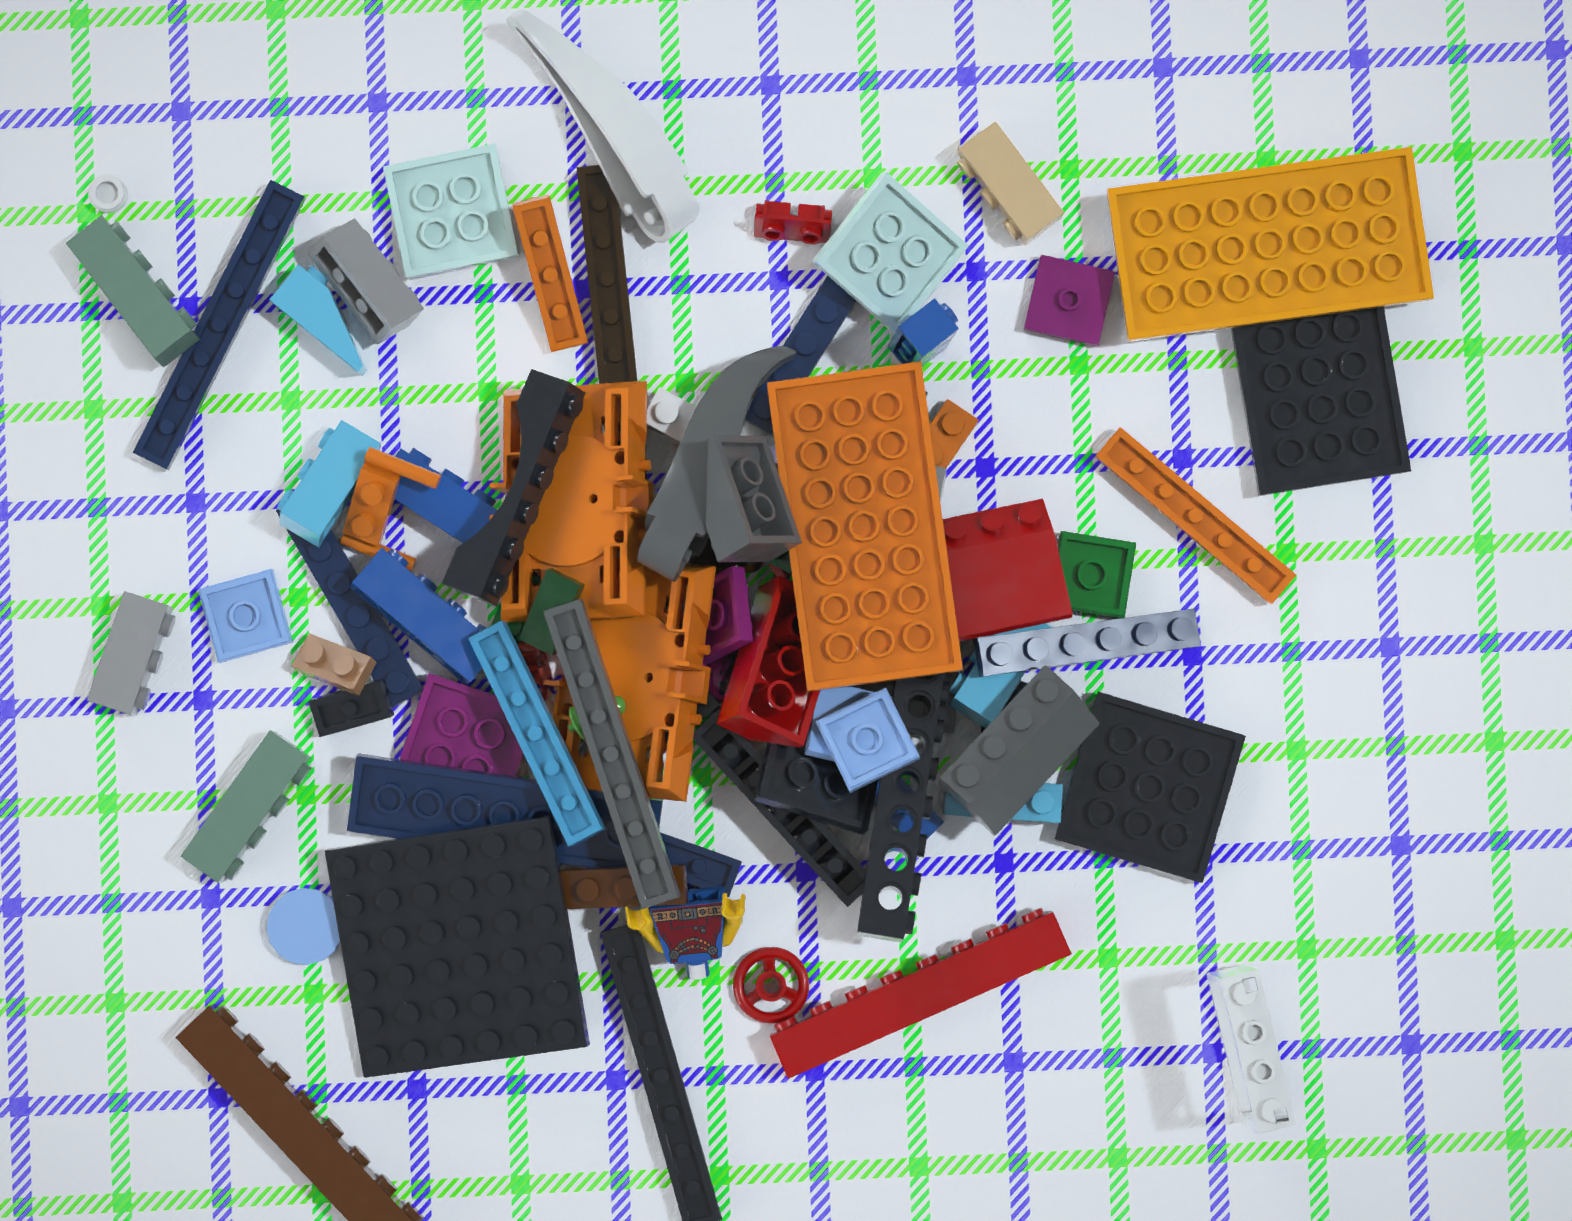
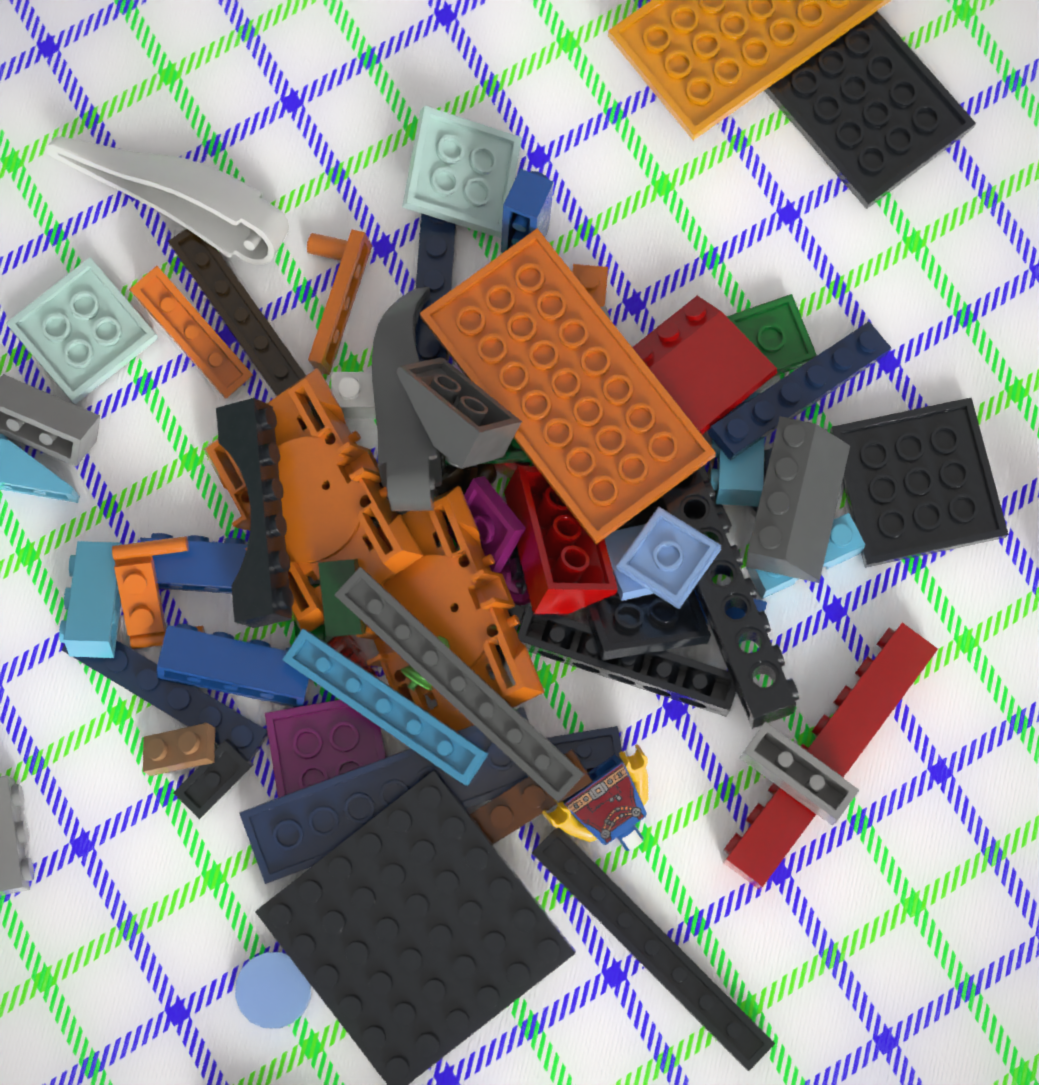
camera: 30 degrees left, 10 degrees down
sand green brick [180,730,312,883] -> none
light blue tile [198,569,294,663] -> none
red piece [733,946,809,1024] -> none
red hinge [754,200,832,245] -> none
tan brick [957,121,1064,245] -> none
magenta plate [1023,254,1115,347] -> none
orange plate [1095,427,1296,605] -> none
none -> orange piece [307,229,372,375]
none -> light grey brick [739,721,860,826]

